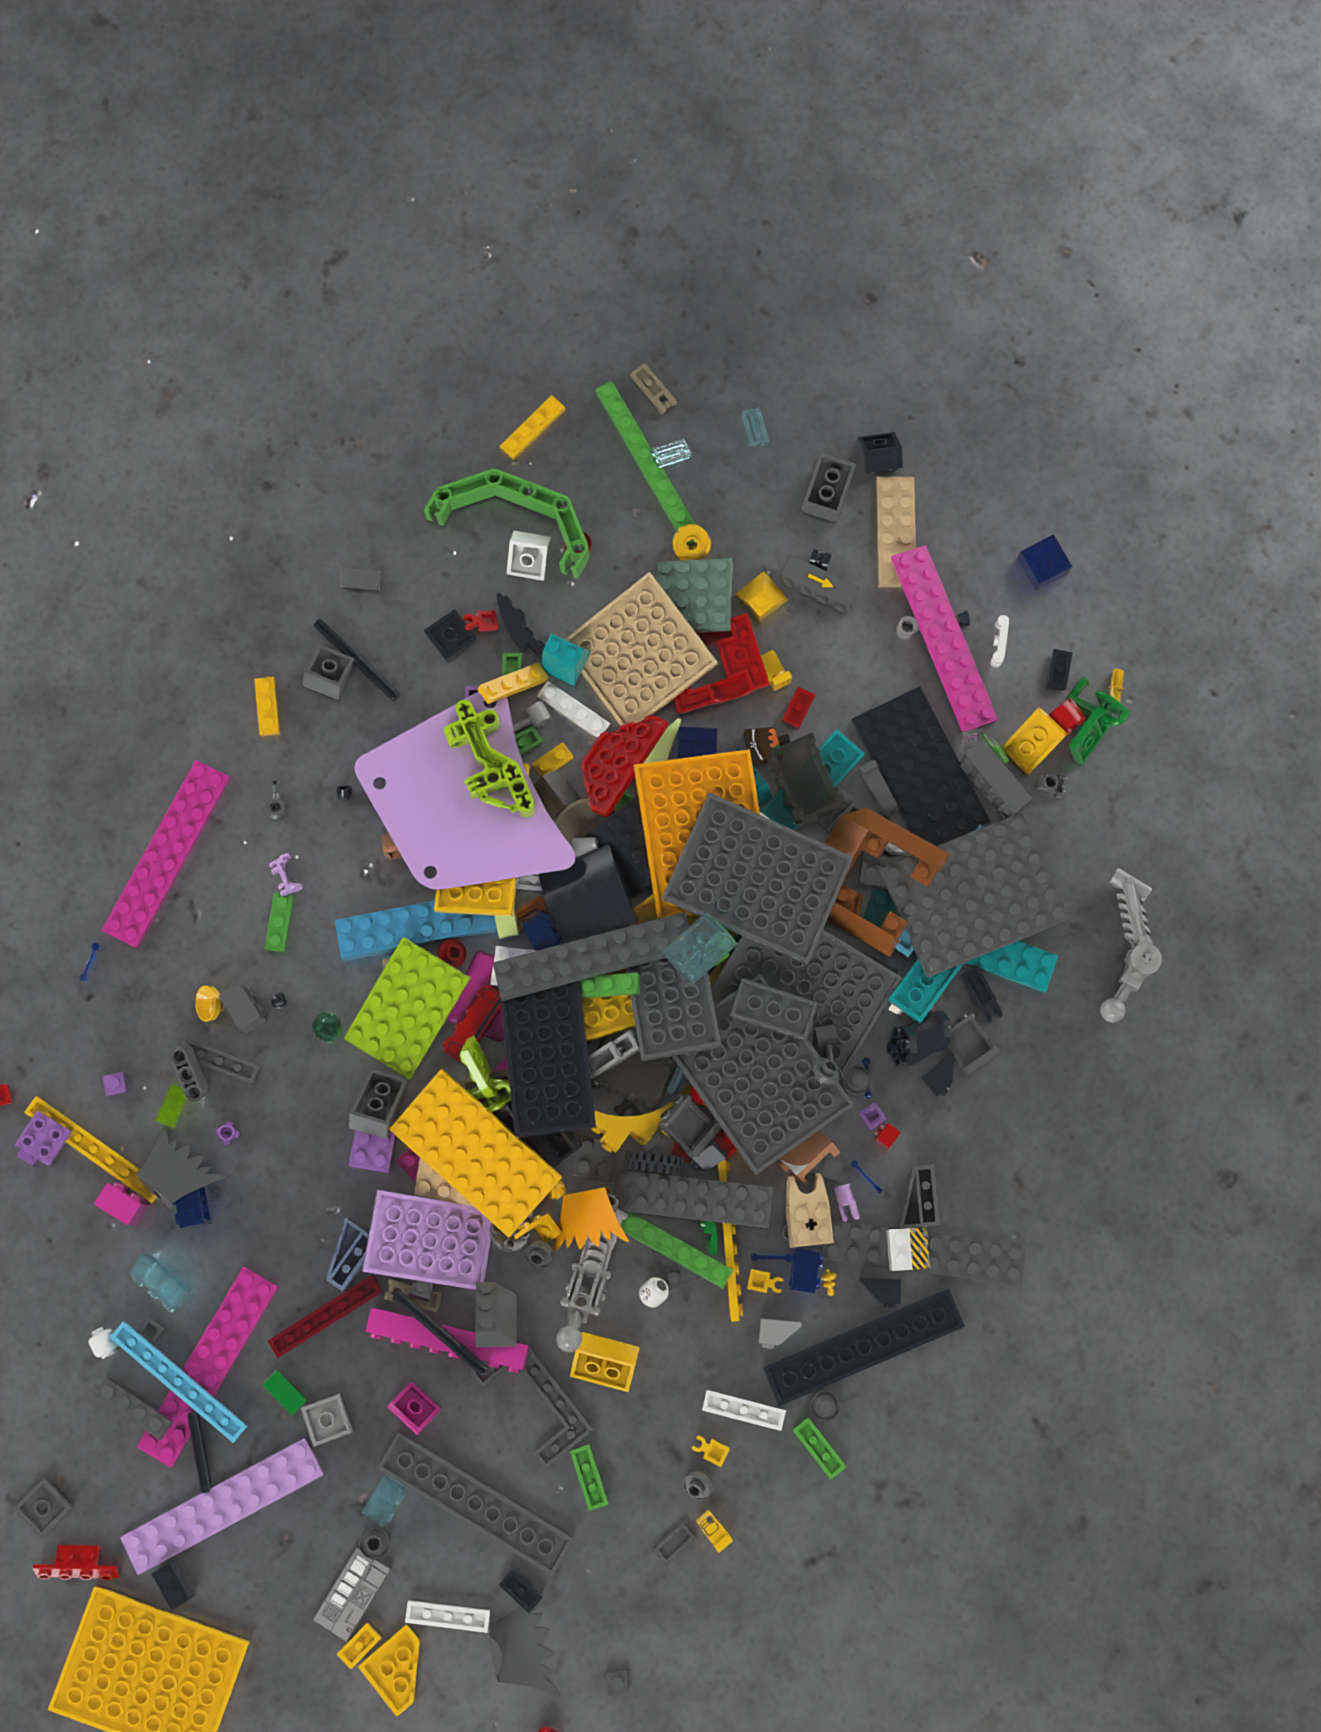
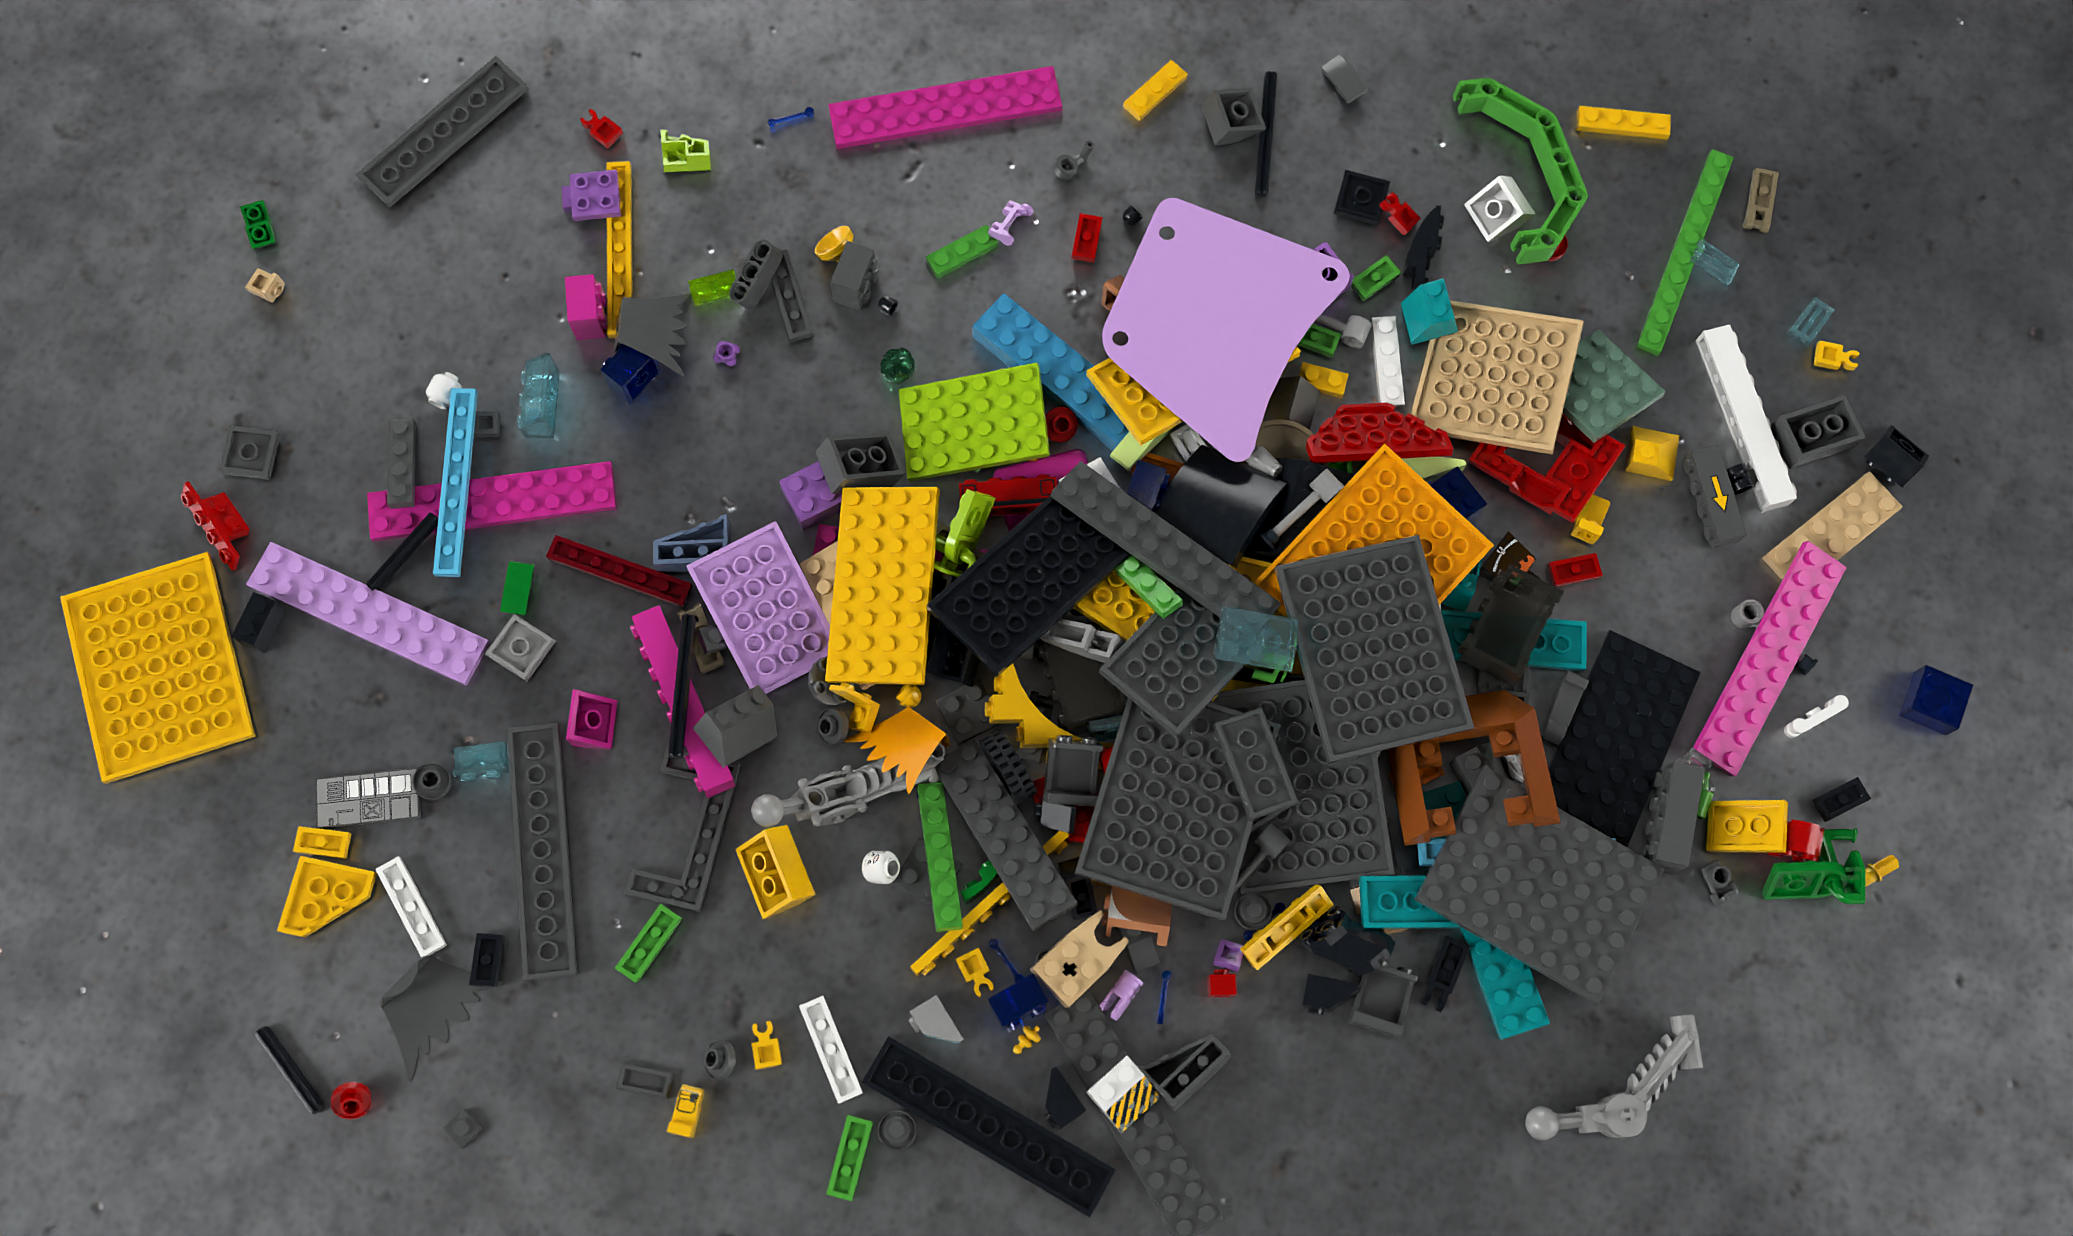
camera: 50 degrees right, 5 degrees down
medium lavender plate [102,1072,127,1096] -> none
lime beam [443,700,536,818] -> none
yellow plate [477,662,549,704] -> none
yellow plate [672,524,711,561] -> none
dark grey plate [813,1058,842,1085] -> none
none -> lime slope [660,130,711,172]
none -> black slope [1058,857,1098,920]
none -> red plate [1071,213,1103,263]
none -> yellow hinge [1240,884,1334,970]
none -> light grey piece [1260,469,1344,549]
none -> white brick [1696,324,1797,513]
none -> yellow plate [1814,340,1859,371]

